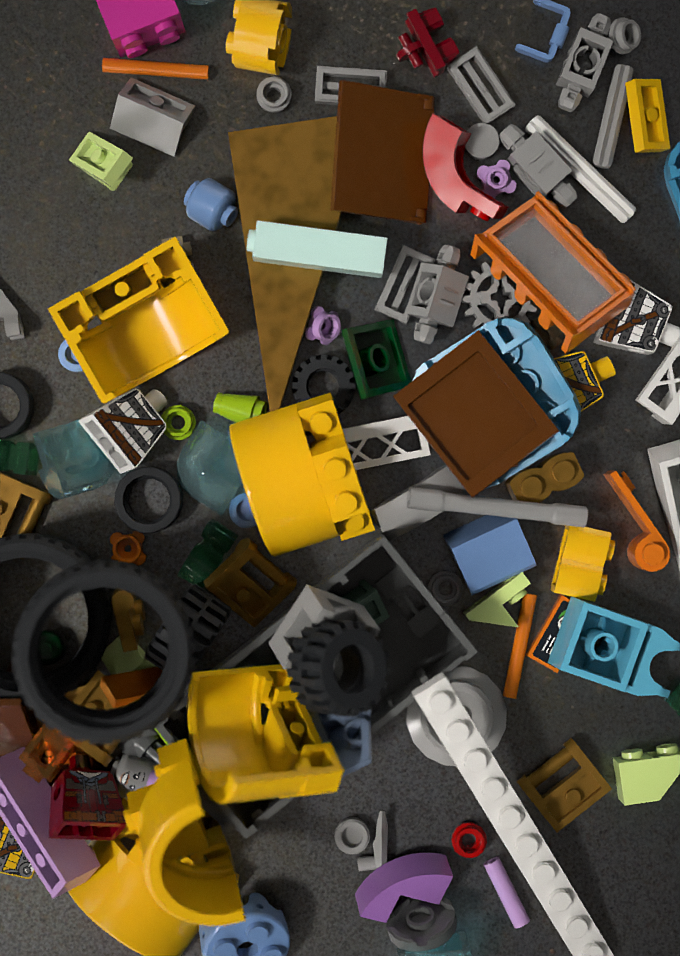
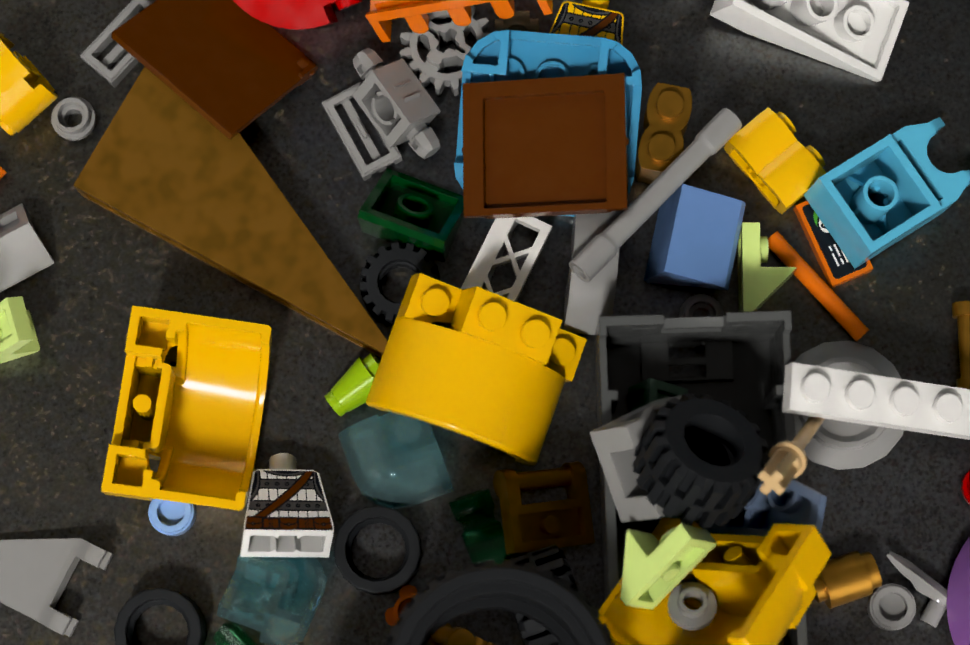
camera: 45 degrees left, 10 degrees down
lime plate [161,405,196,440] -> none
medium blue head [184,178,238,231] -> none
light blue tile [229,493,257,528] -> none
light aqua brick [247,221,387,278] -> none
lavender plate [305,306,341,345] -> none
orange door [603,470,670,572] -> none
none -> yellowish green slope [620,523,717,610]
none -> light grey plate [667,582,717,631]
none -> tan piece [758,416,824,495]
none -> pearl gold brick [813,550,882,609]

